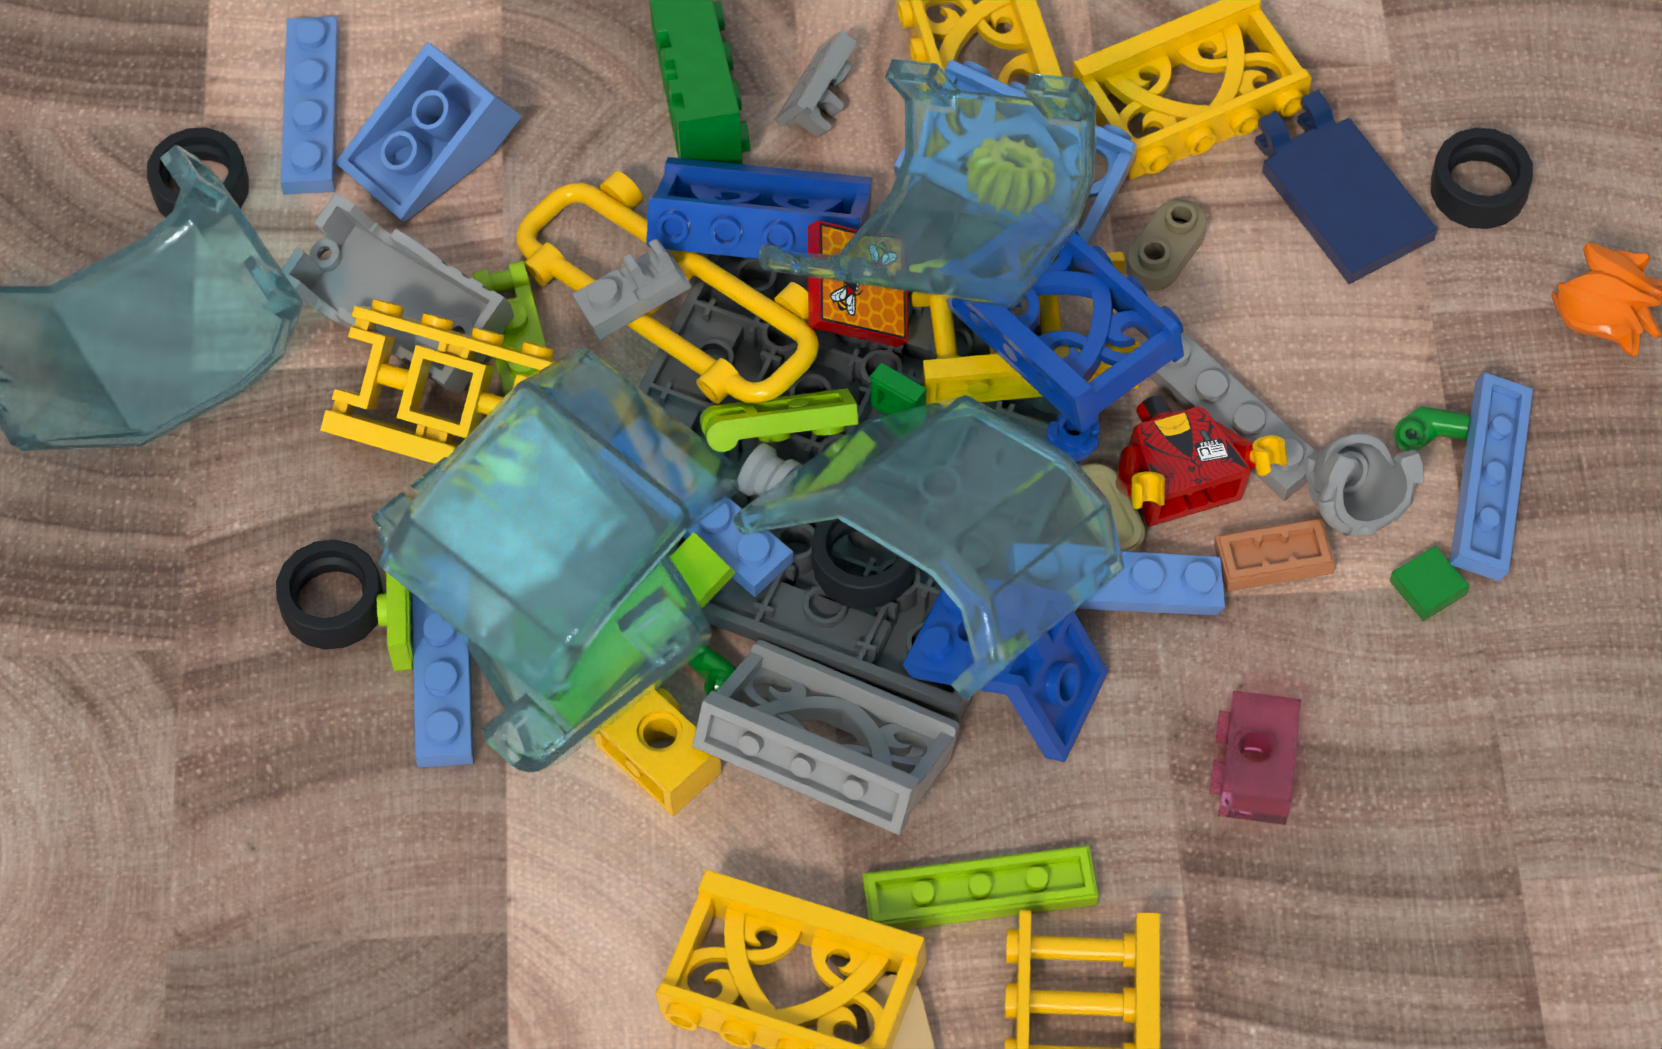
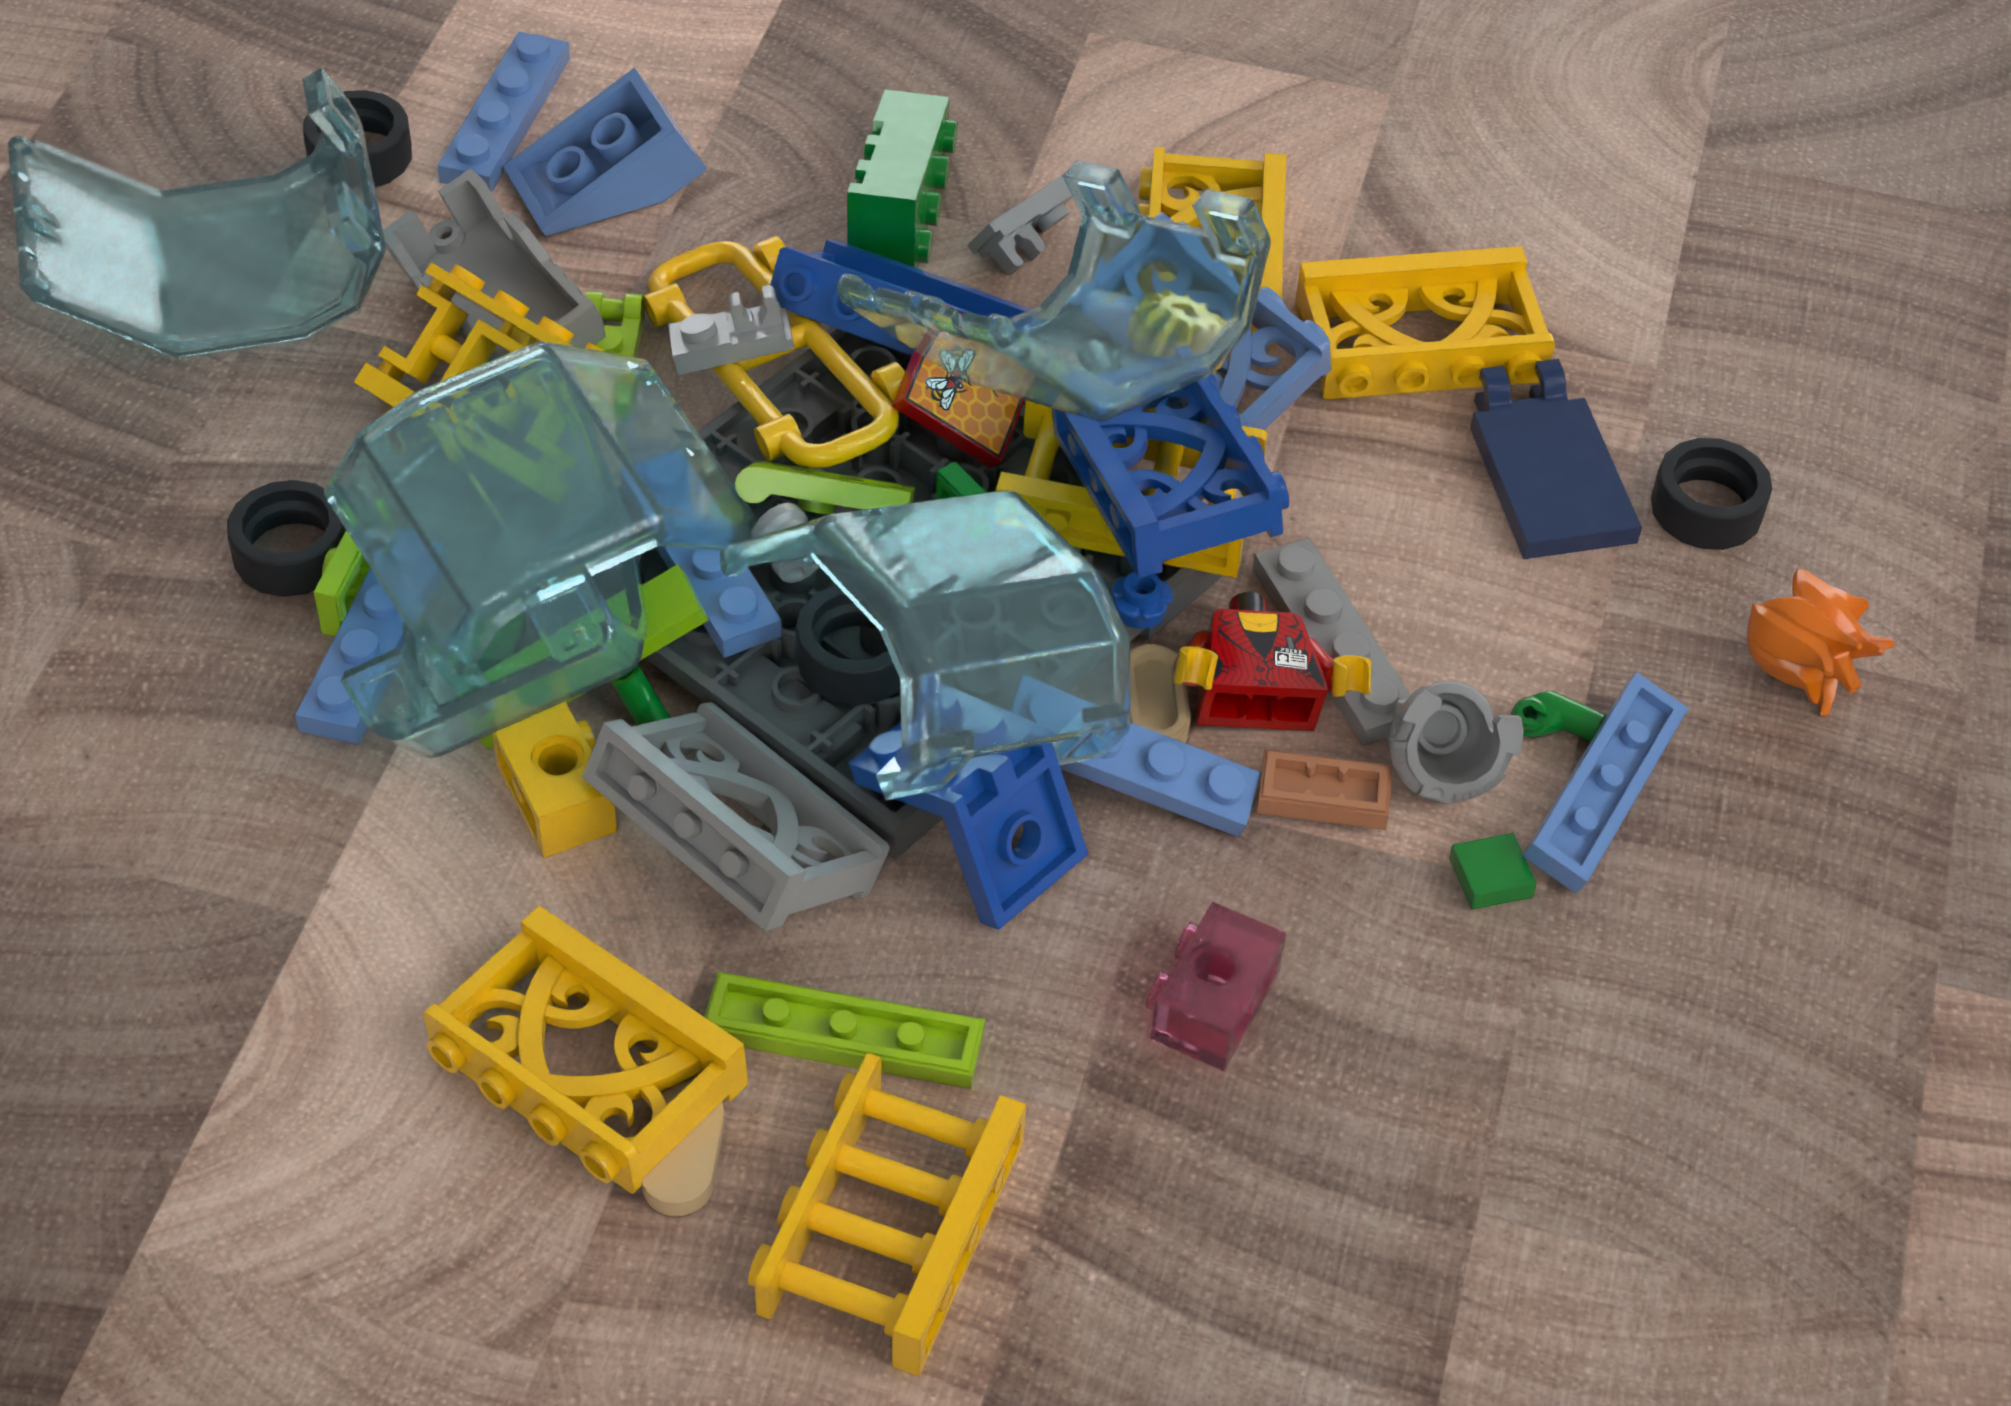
camera: 15 degrees right, 10 degrees down
dark tan plate [1127,200,1207,290] -> none

